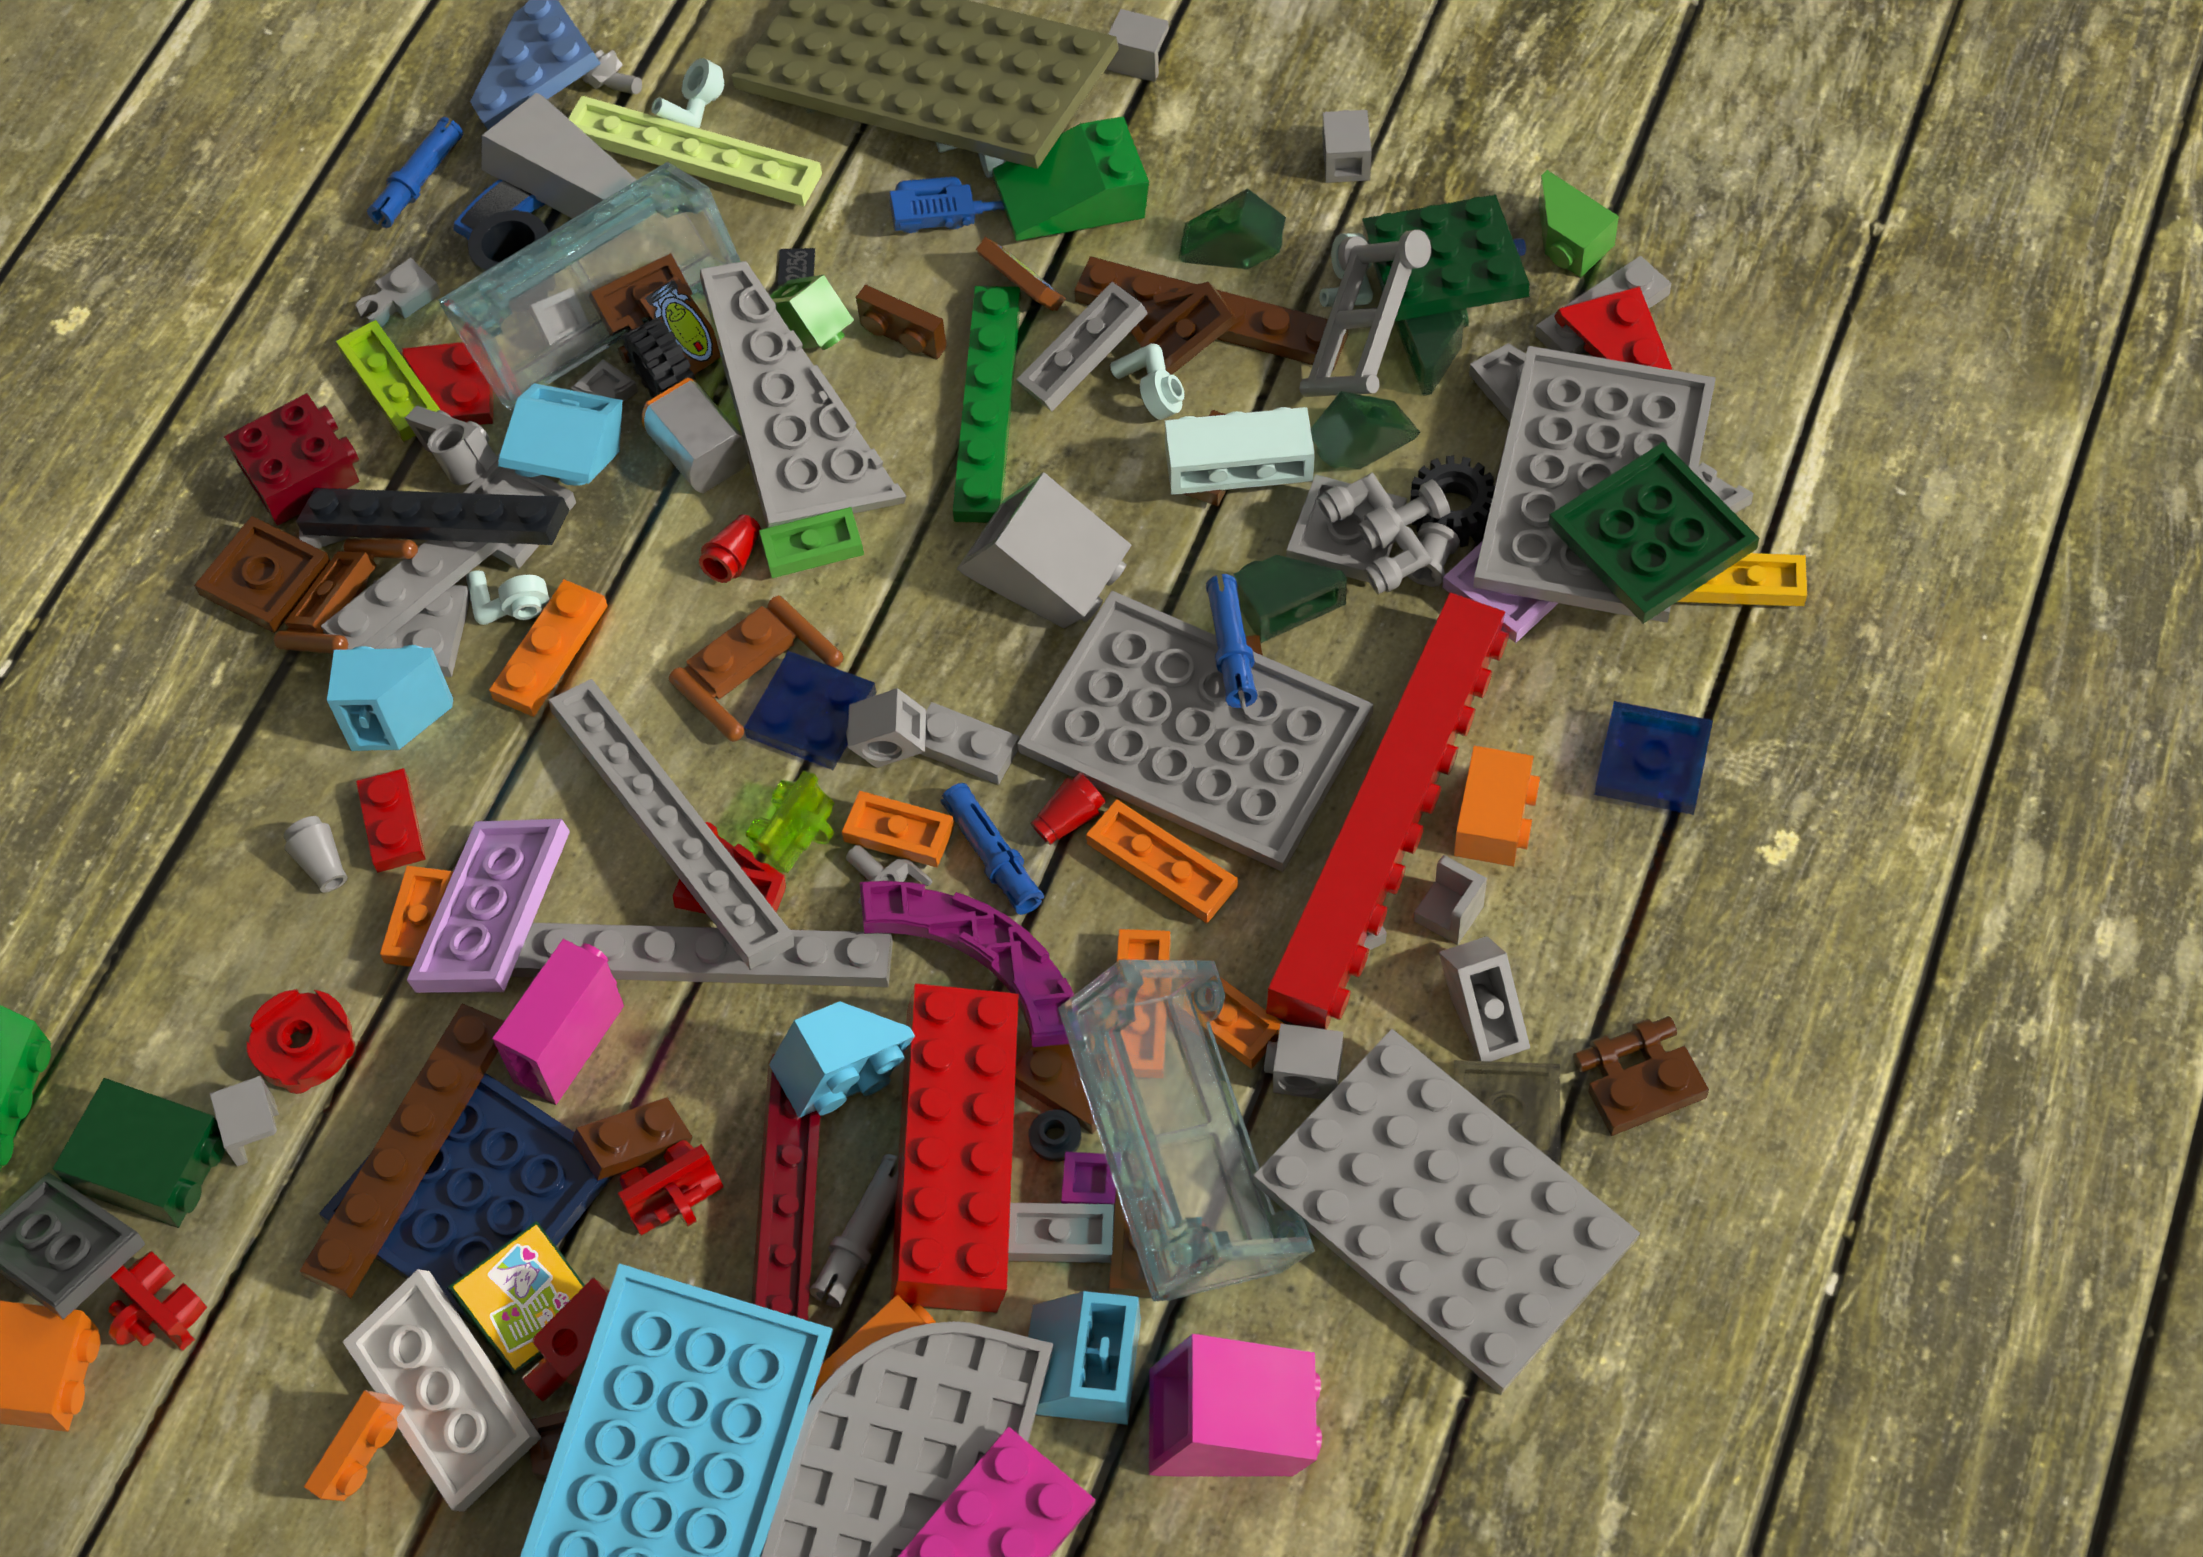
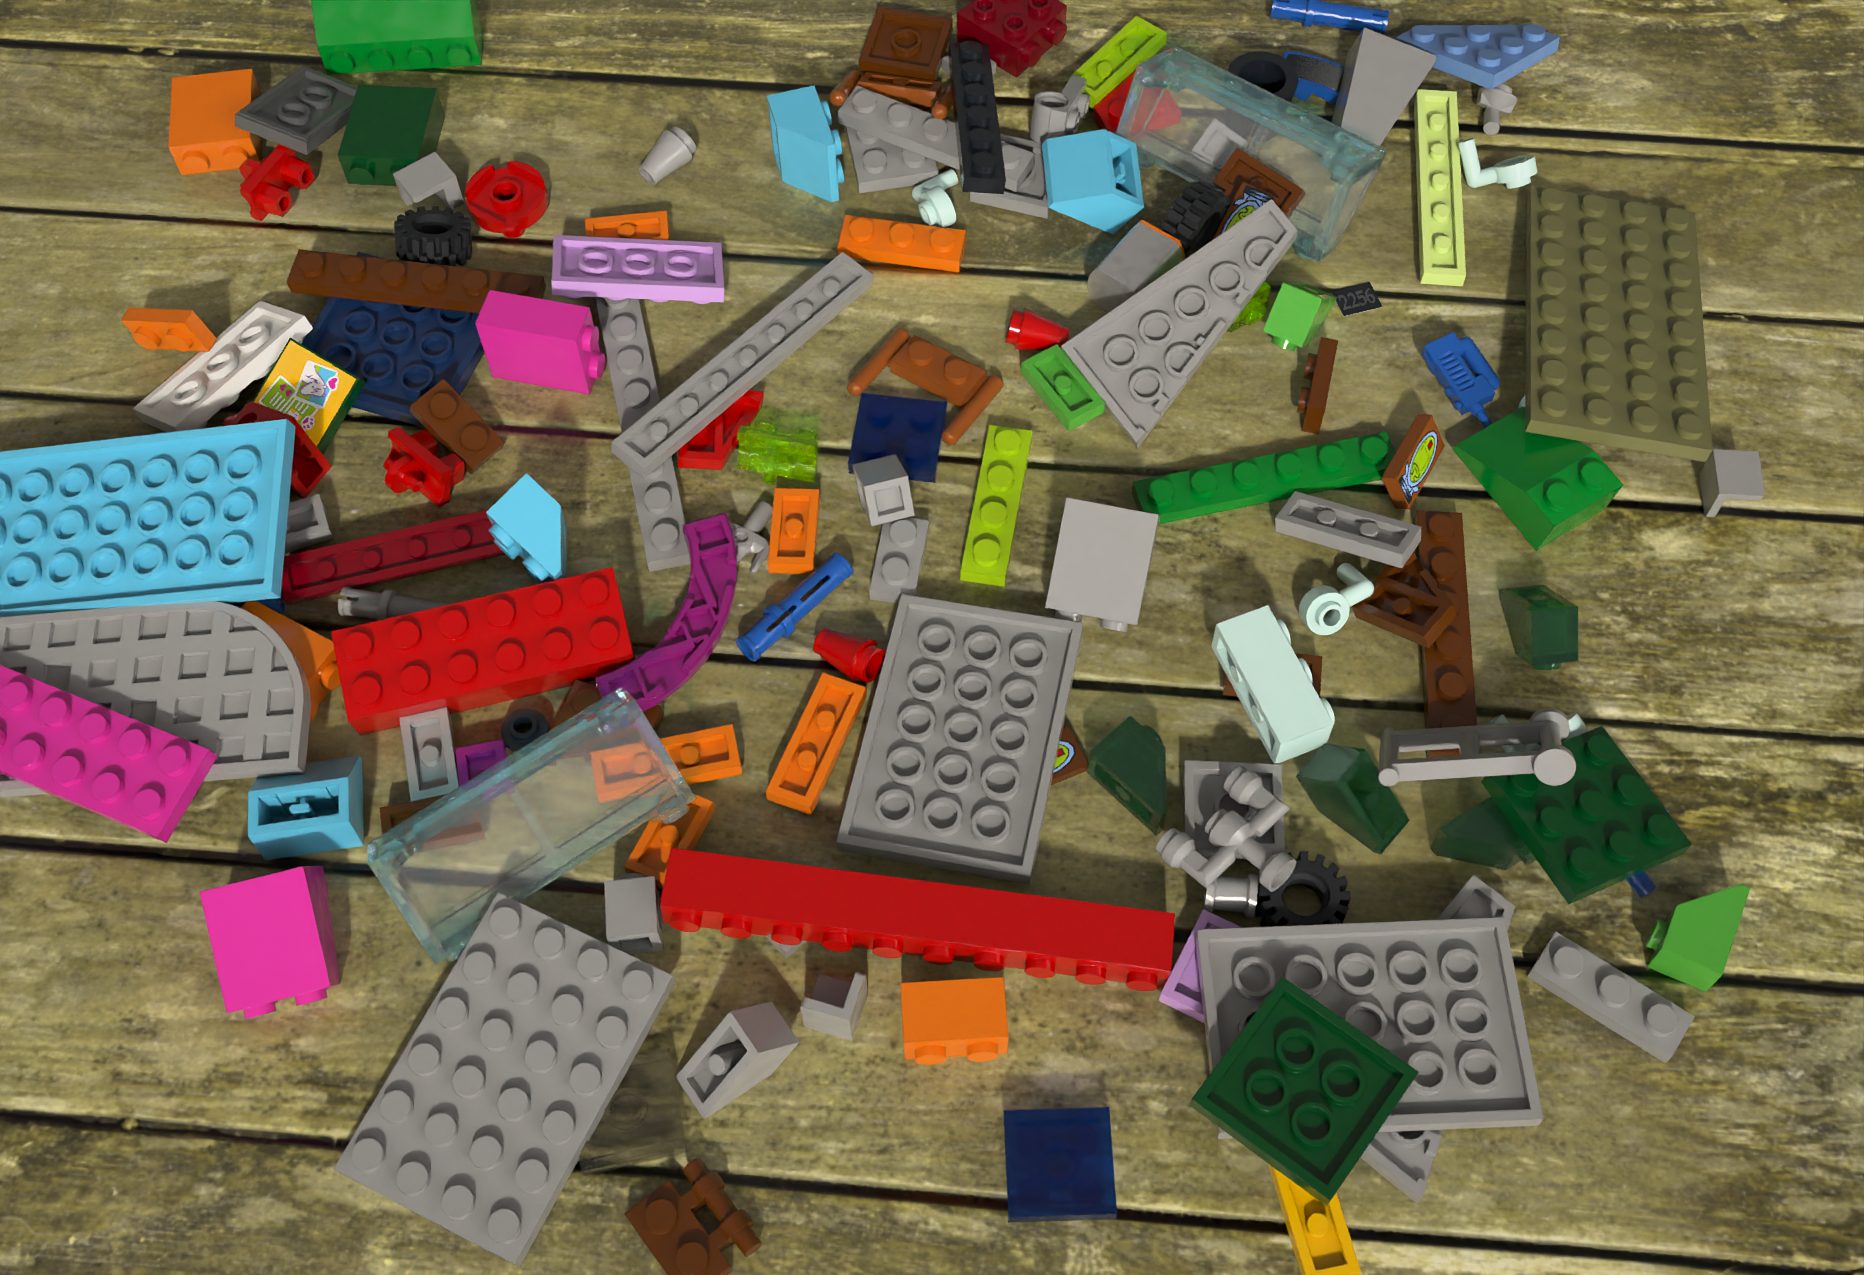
camera: 70 degrees right, 0 degrees up
light grey plate [355,258,441,327] -> none
red plate [356,768,426,873] -> none
light grey tile [571,359,638,401] -> none
blue pin [1206,574,1258,708] -> none
light grey brick [1322,110,1371,183] -> none
red wing [1554,286,1673,370] -> none
none -> black tyre [394,206,472,266]
none -> lime plate [960,425,1033,587]

